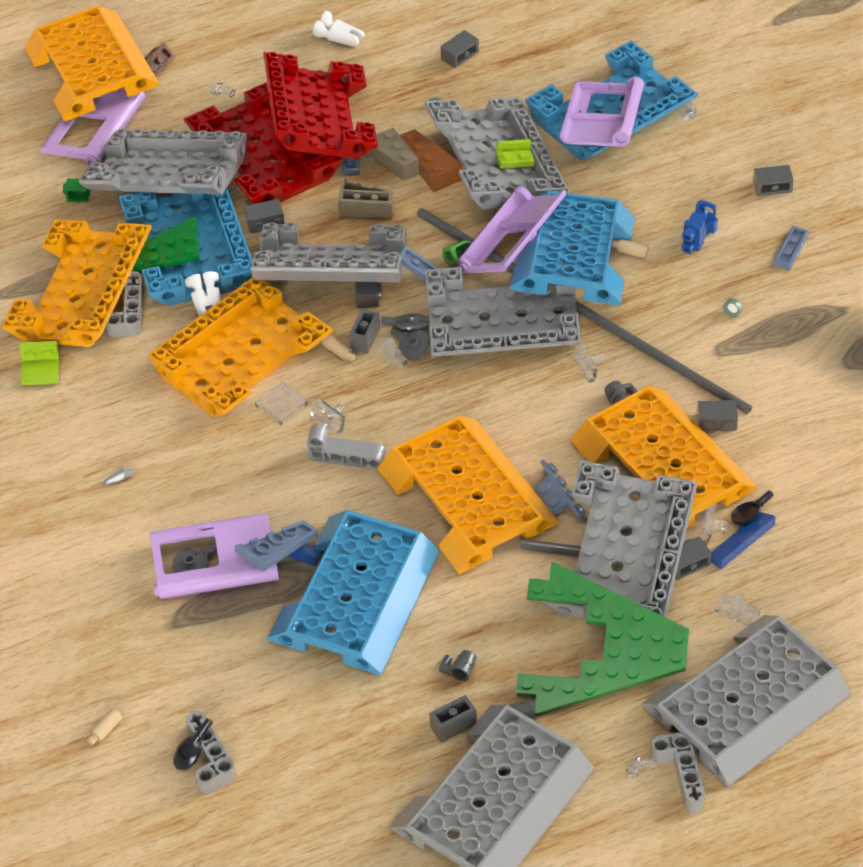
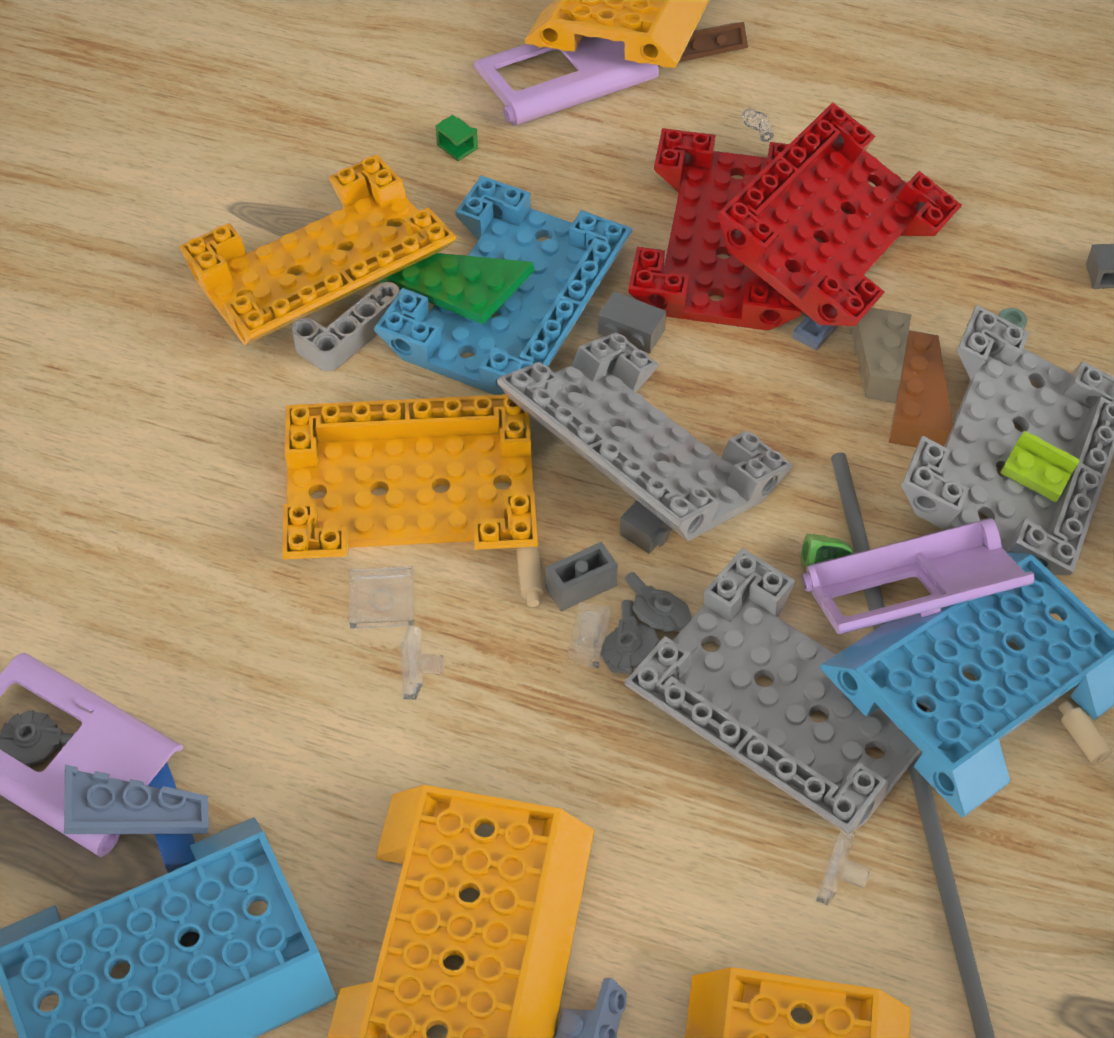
camera: 40 degrees right, 5 degrees up
lime bracket [19,341,60,386] -> none
light grey slope [79,128,247,195] -> none
light grey bar [104,468,134,486] -> none
white piece [185,272,221,316] -> none
light grey beam [307,424,386,469] -> none
white piece [313,11,365,47] -> none
dark tan wedge [338,176,394,219] -> none
sand blue tile [399,246,438,282] -> none
dark grey piece [604,381,638,404] -> none

